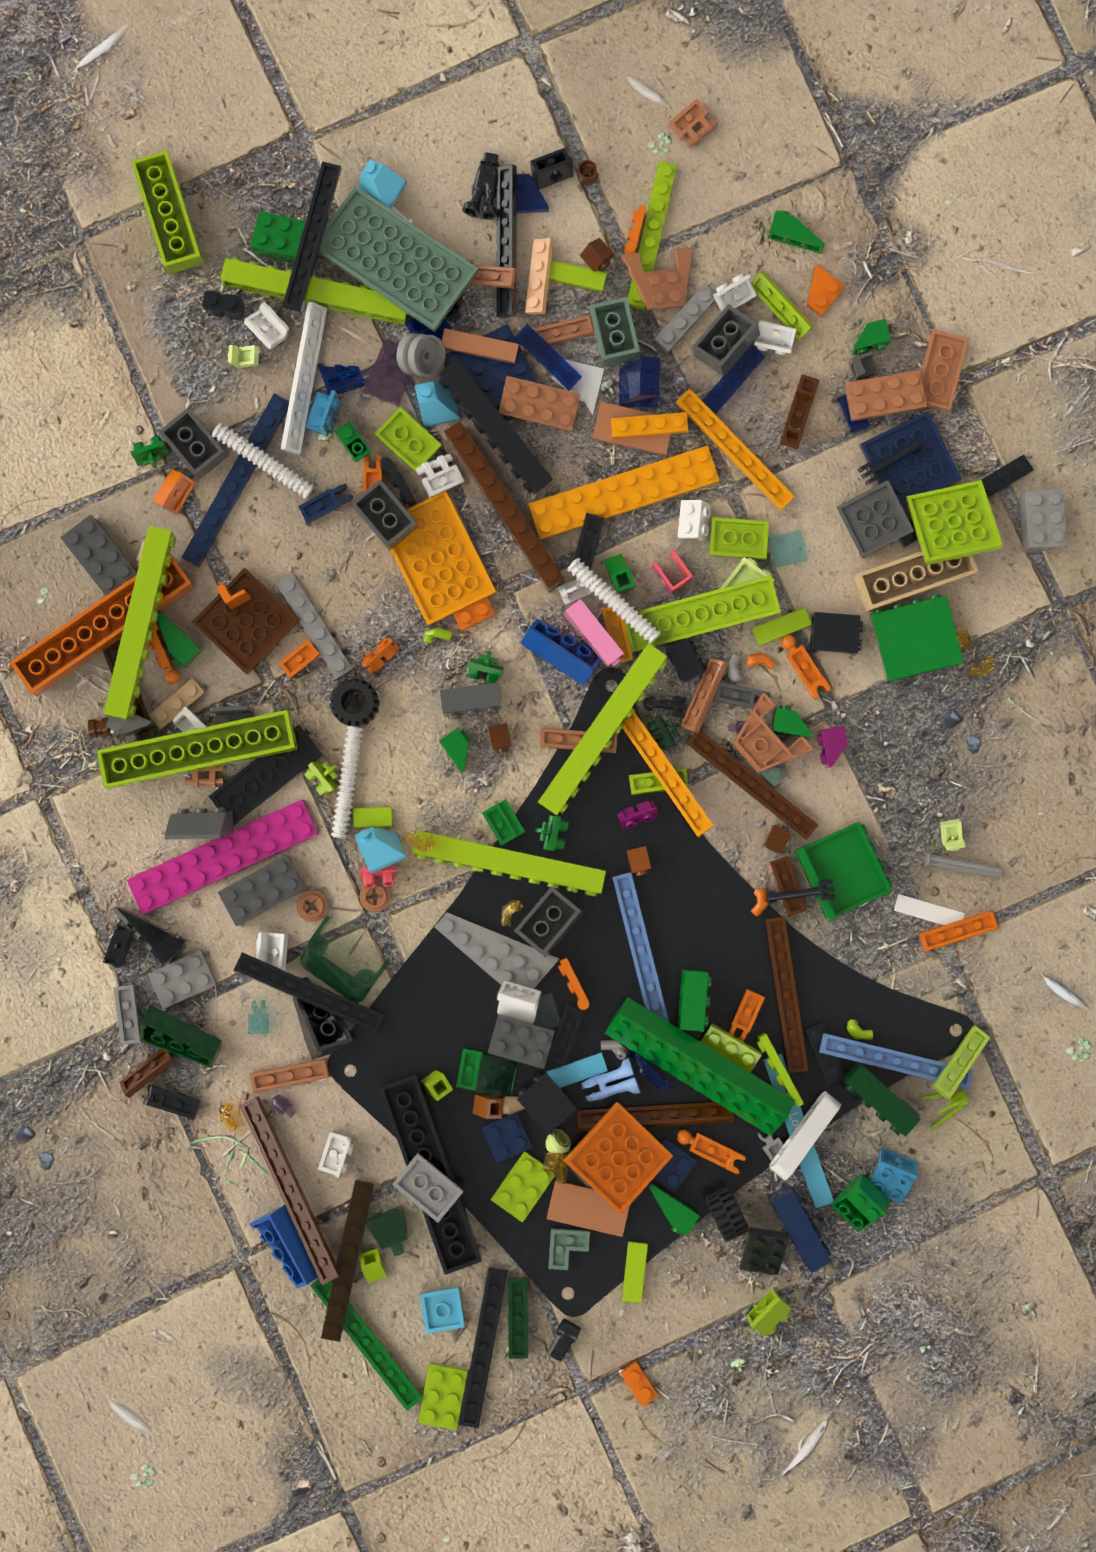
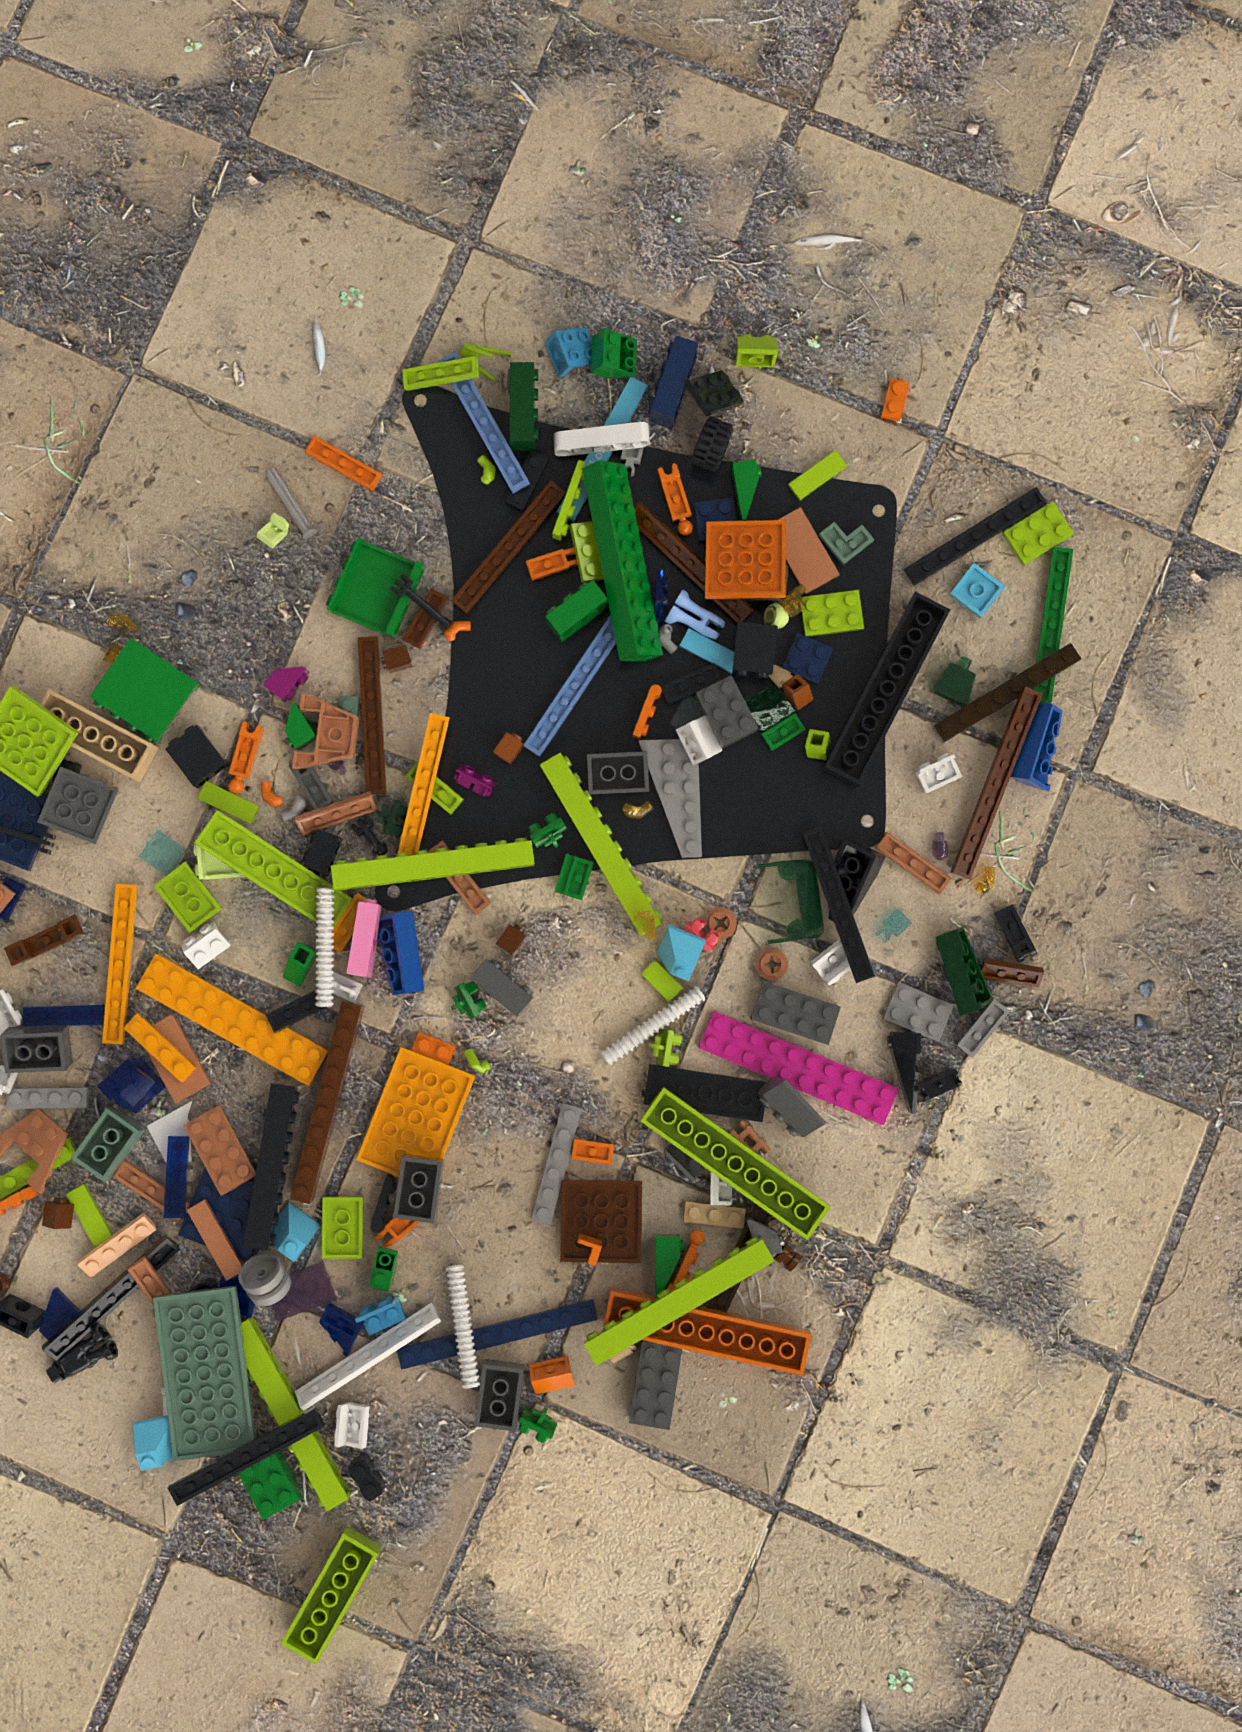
camera: 130 degrees left, 0 degrees up
yellowish green bracket [228,345,259,368] -> none
dark blue hinge [298,484,353,524] -> none
black tyre [330,677,380,727] -> none
lime brick [359,1248,387,1283] -> none
orange hinge [361,637,399,674] -> none
light grey plate [392,1153,464,1222] -> none
white plate [416,454,464,498] -> none
green slope [439,728,470,774] -> none
dark green plate [508,1277,528,1359] -> none
black piece [547,1318,581,1362] -> none
coral piece [652,550,693,595] -> none
white sticker [894,894,965,925] -> none

